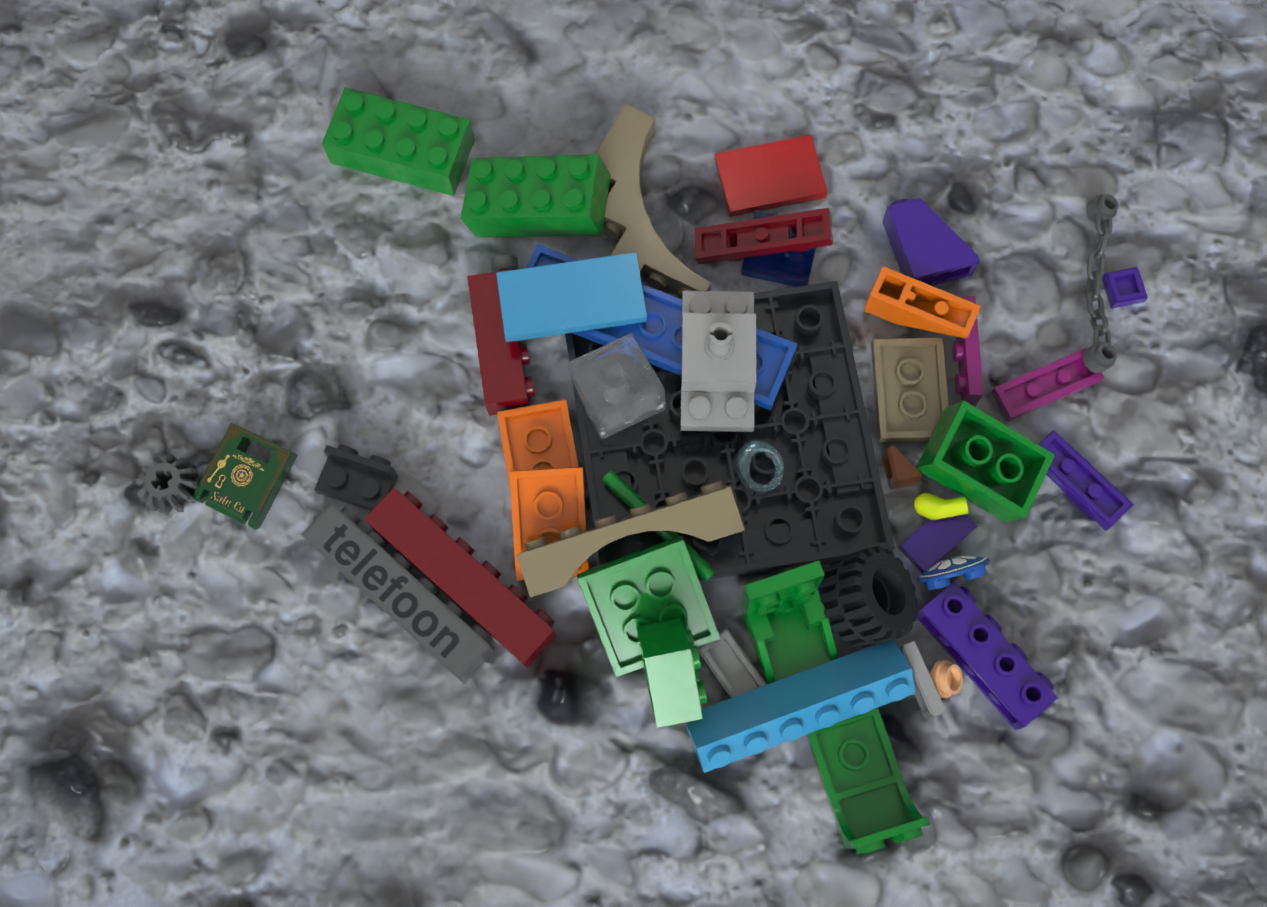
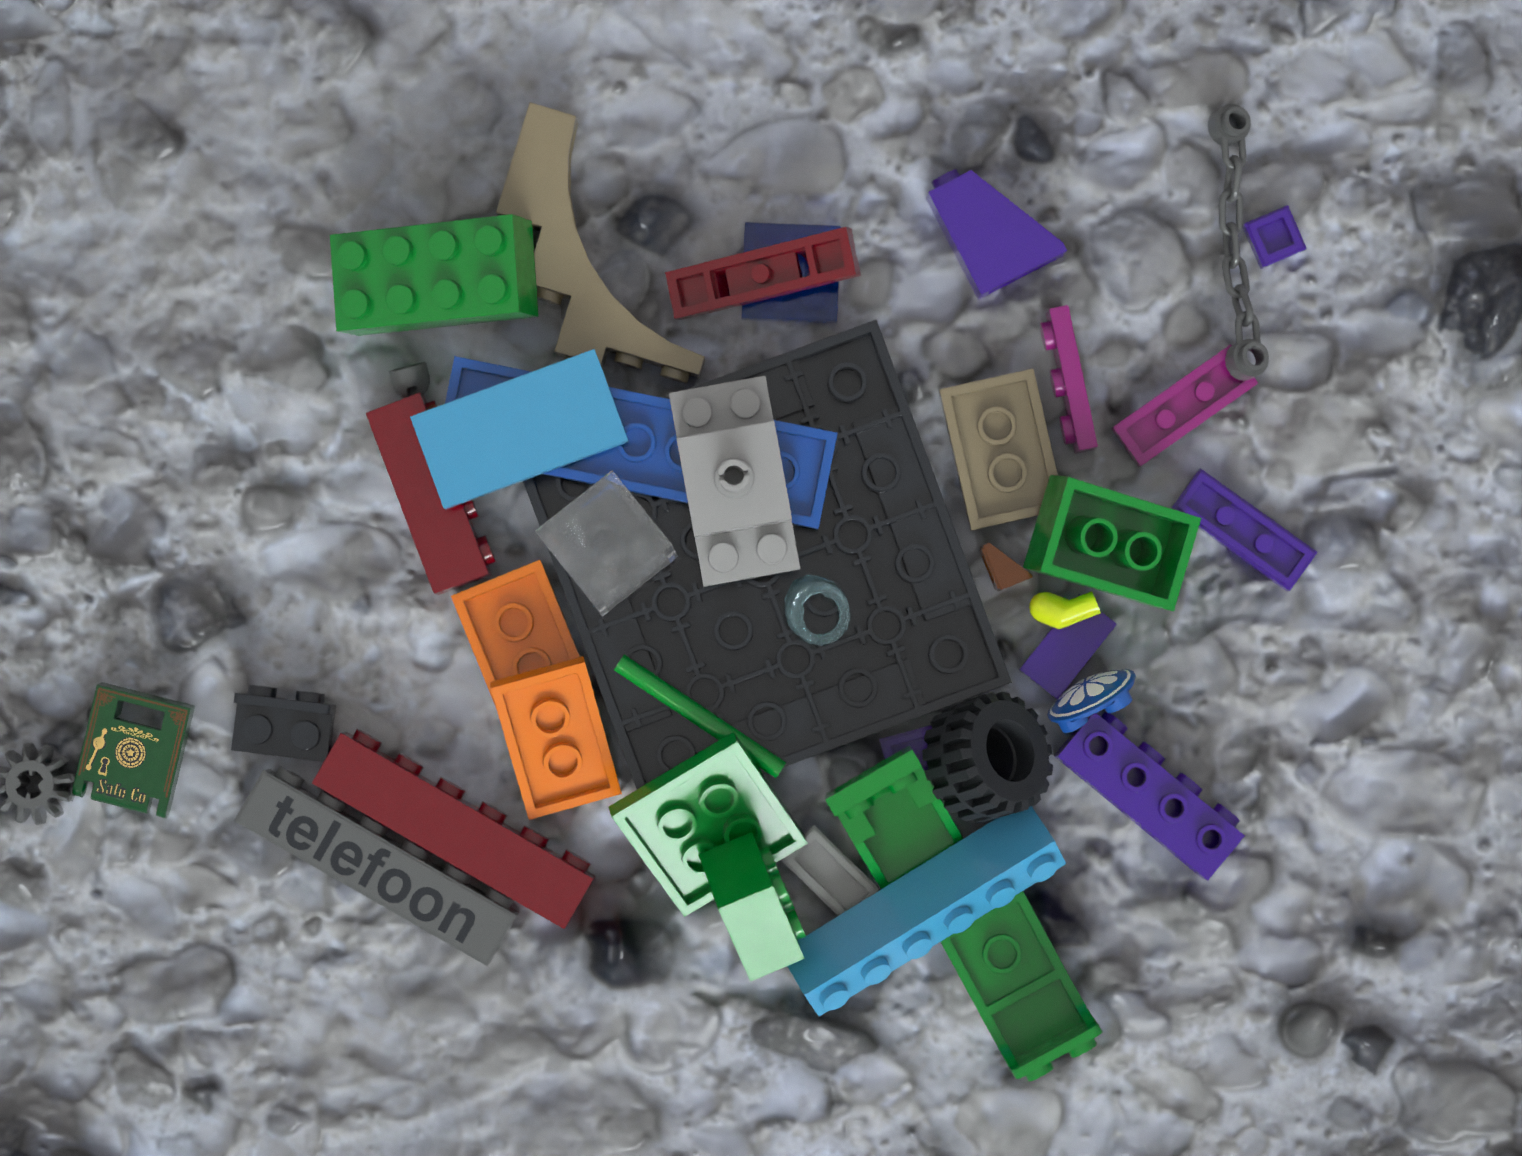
camera: 15 degrees left, 15 degrees up
green brick [322,87,475,196] -> none
dark tan arch [516,480,746,597] -> none
red tile [714,135,828,217] -> none
orange slope [864,266,981,339] -> none
light grey tile [900,641,946,720] -> none
light nougat plate [930,660,963,698] -> none

